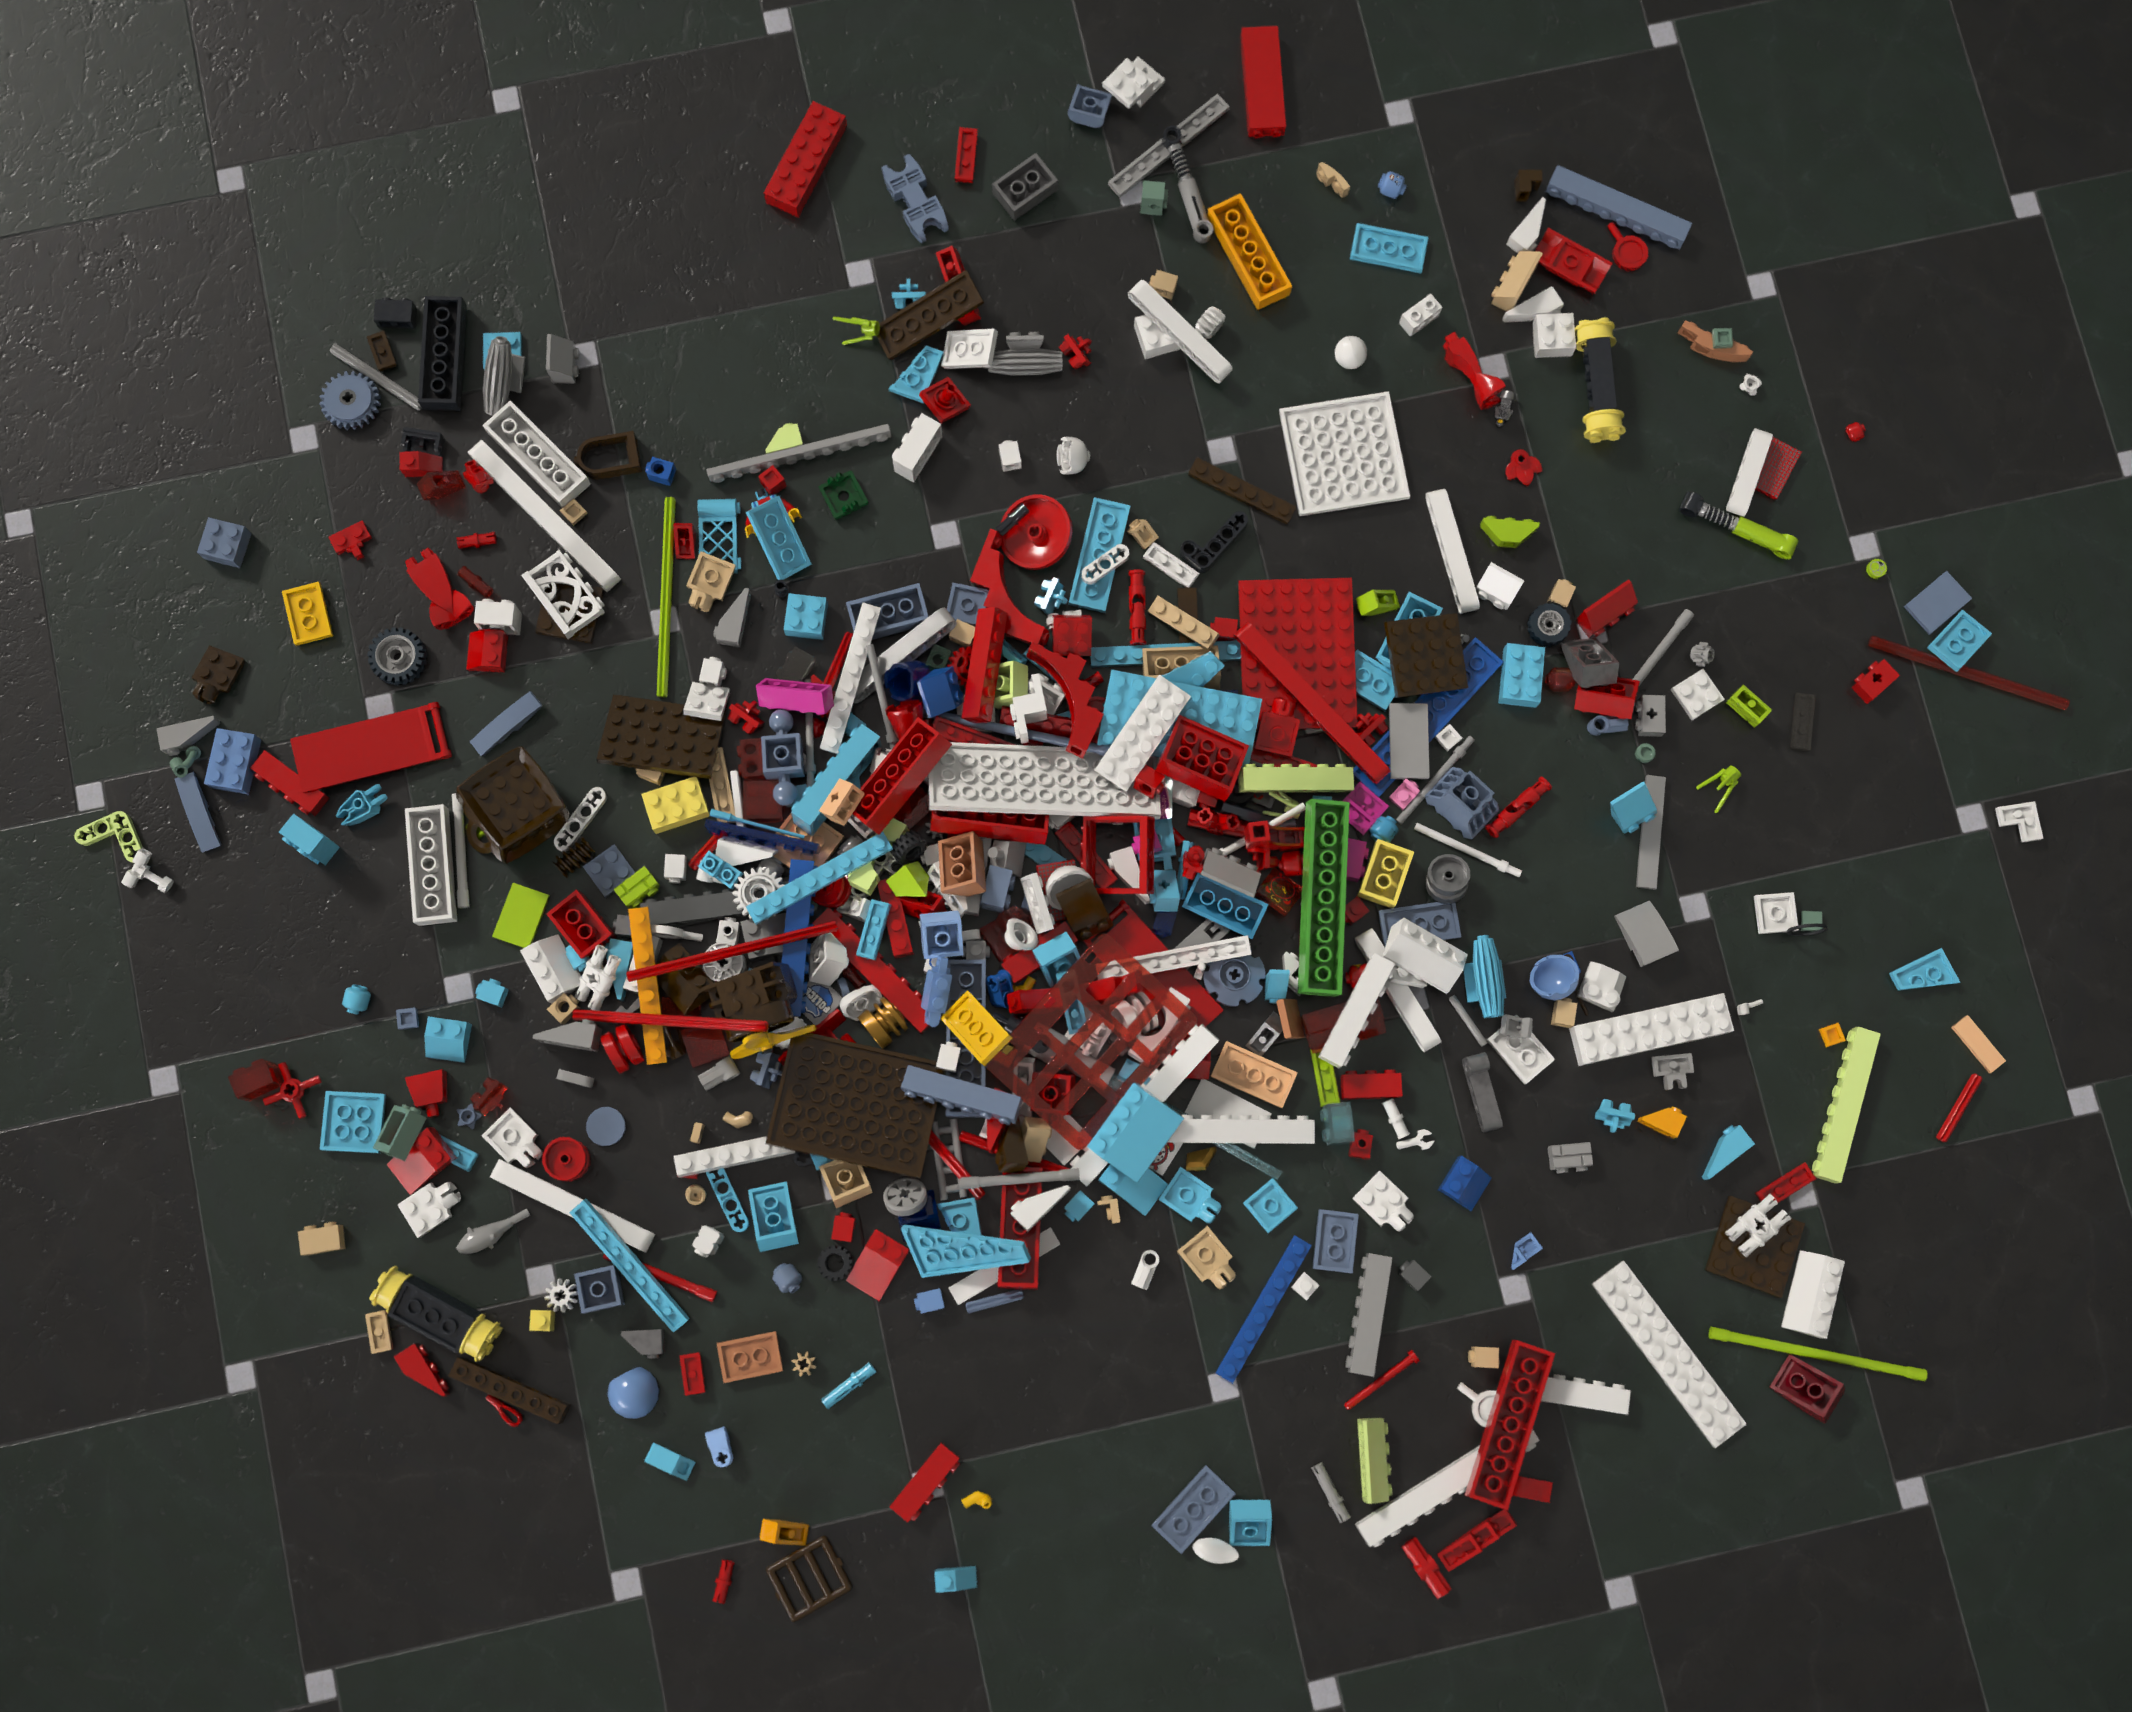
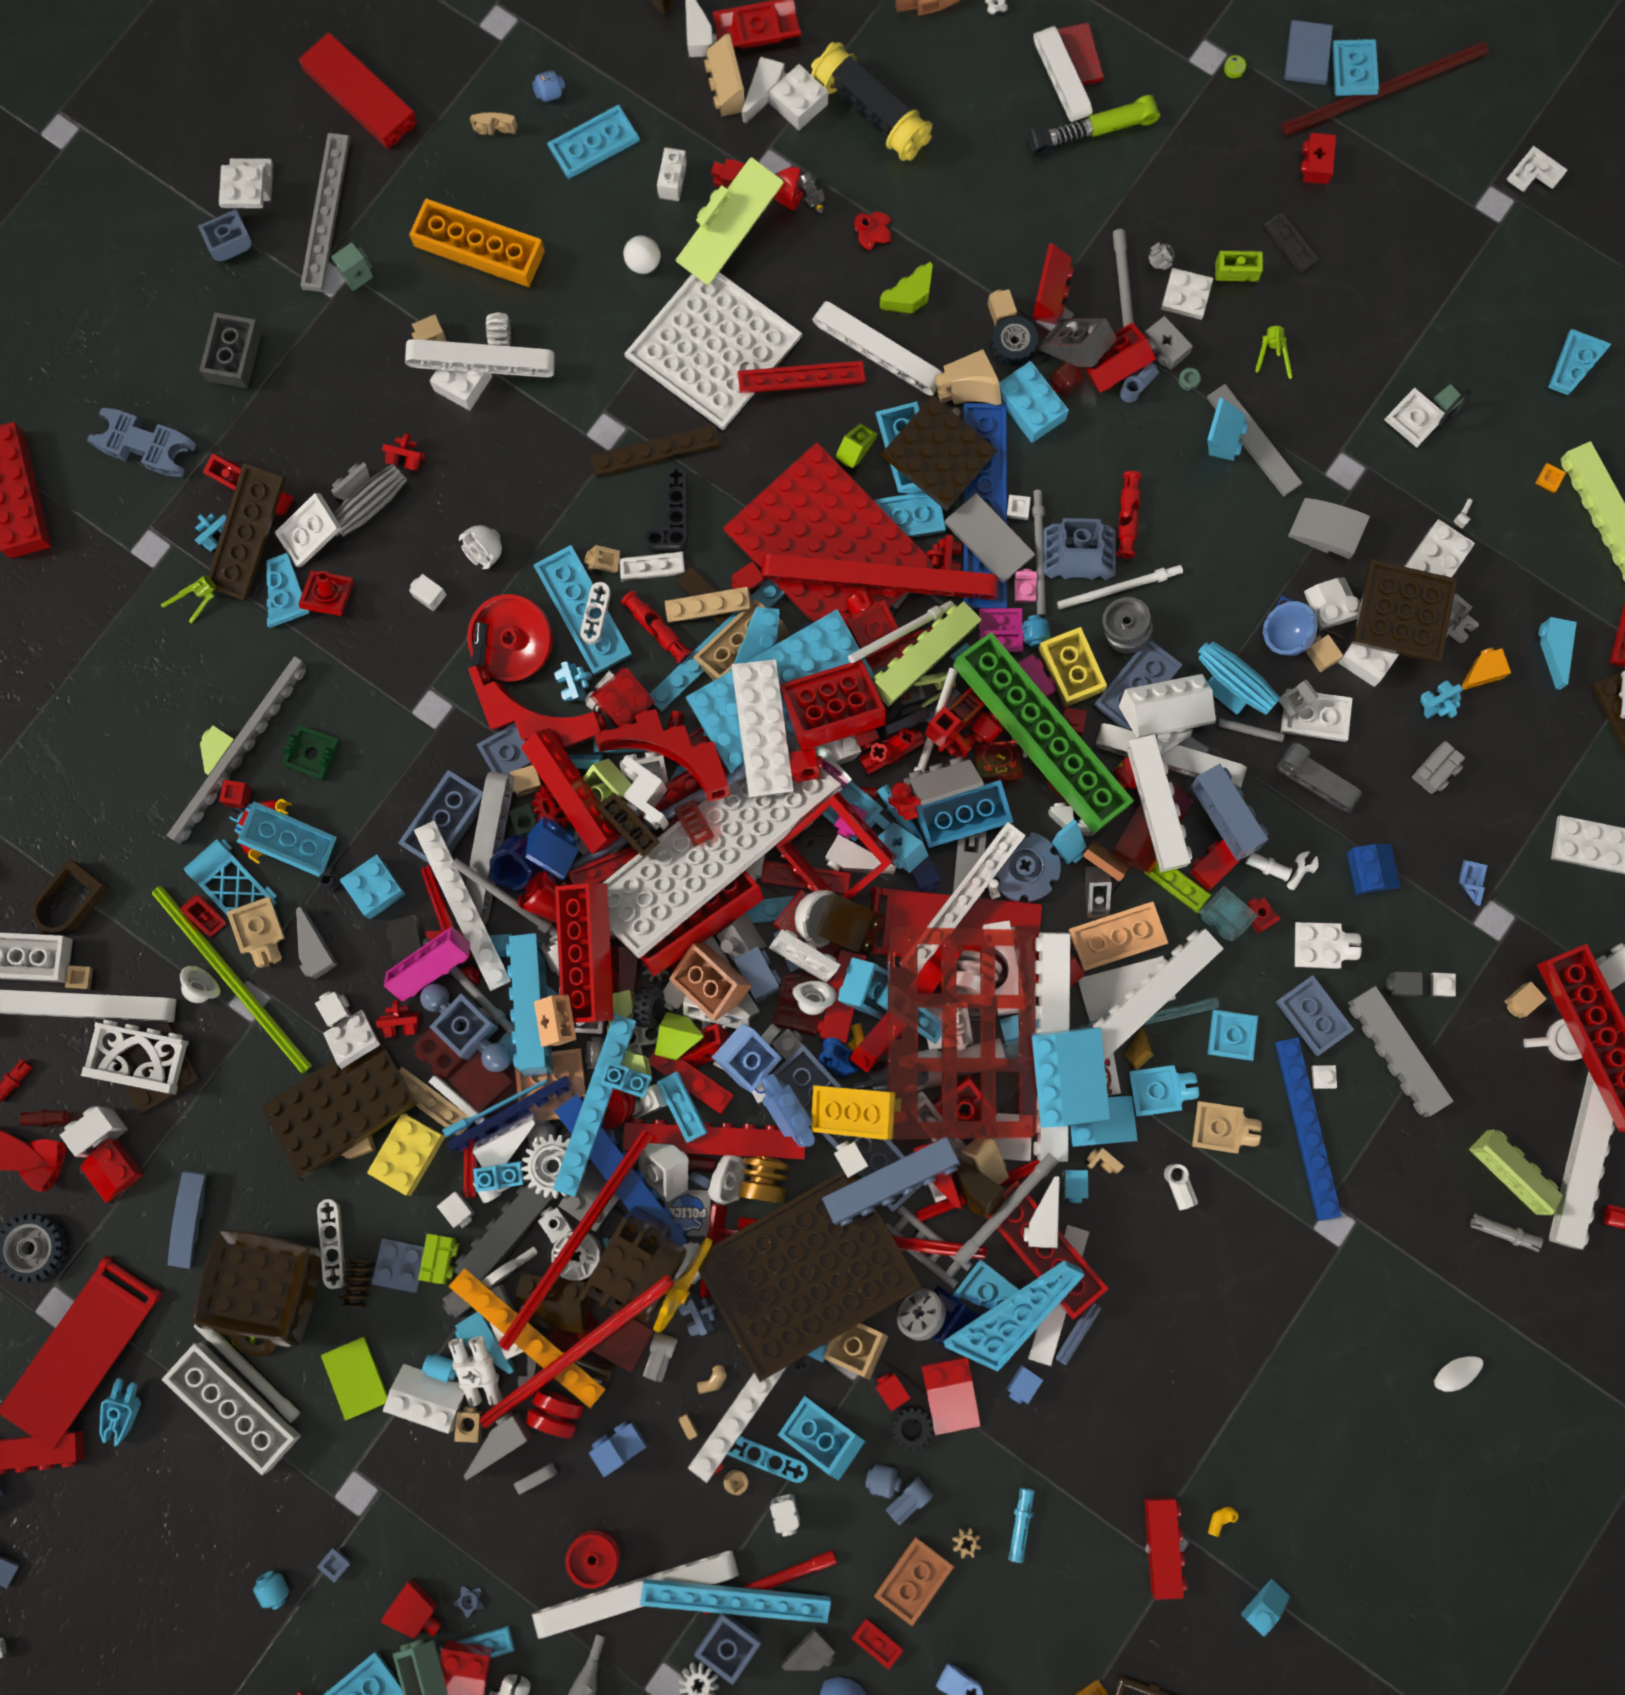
camera: 35 degrees left, 0 degrees up
medium azure brick [279,814,340,865] -> none
medium azure slope [425,1017,472,1063] -> none
clear red hips [470,1077,508,1115] -> none
medium azure brick [476,978,509,1008] -> none
white plate [482,1108,542,1168] -> none
red slope [546,889,617,959] -> none
sand blue tile [586,1107,626,1146] -> none
blue brick [645,457,676,486] -> none
white brick [892,413,942,482] -> none
red plate [955,127,978,183] -> none
sand blue plate [1151,1465,1236,1554] -> none
piece [1162,126,1213,243] -> none
medium azure slope [1229,1499,1272,1546] -> none
red bar [1344,1350,1420,1410] -> none
white slope [1476,562,1524,610] -> none
none -> white hat [180,966,221,1003]
none -> medium blue brick [589,1421,648,1477]
none -> dark brown brick [597,792,660,858]
none -> medium azure slope [600,1061,652,1099]
none -> clear red slope [674,799,714,847]
none -> yellowish green bracket [676,158,784,285]
none -> red tile [737,361,865,394]
none -> white bar [848,601,954,663]
none -> sand blue piece [886,1476,934,1525]
none -> tan hips [934,349,1002,406]
none -> sand blue brick [1191,764,1268,862]
none -> dark brown plate [1352,559,1458,664]
none -> white plate [1431,973,1456,997]

